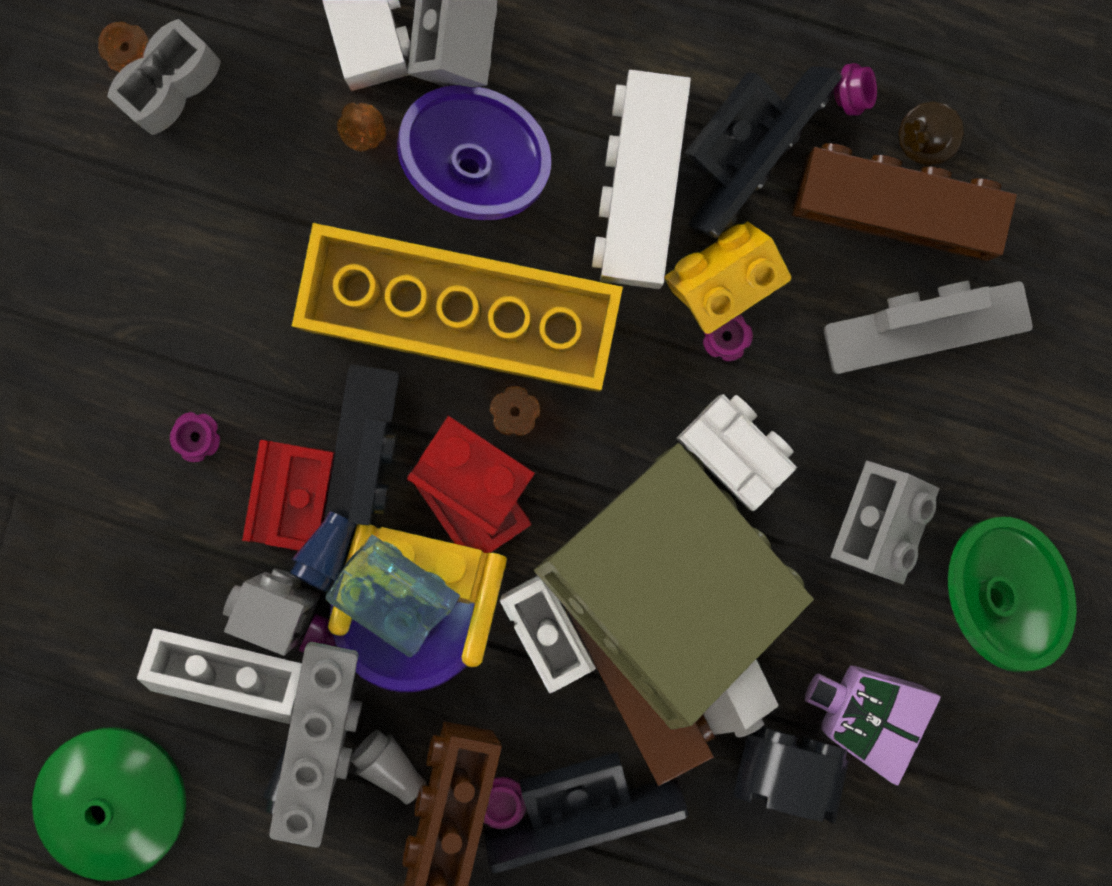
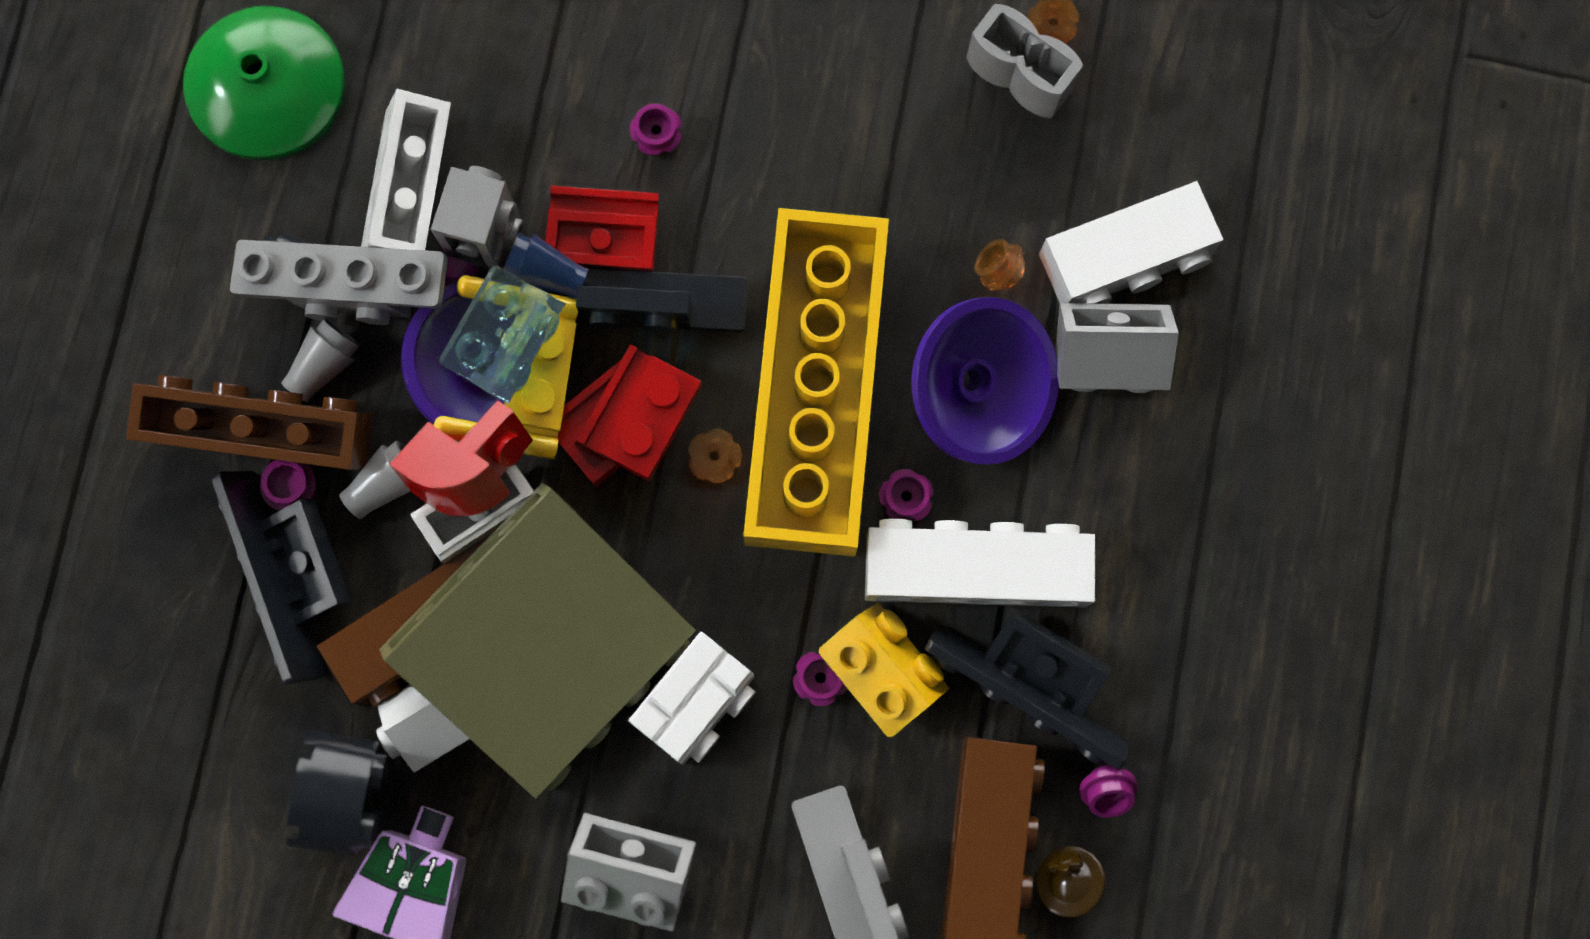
camera: 85 degrees right, 10 degrees down
none -> light grey cone [339,441,410,519]
none -> brick [389,400,533,516]
none -> magenta plate [879,469,933,521]

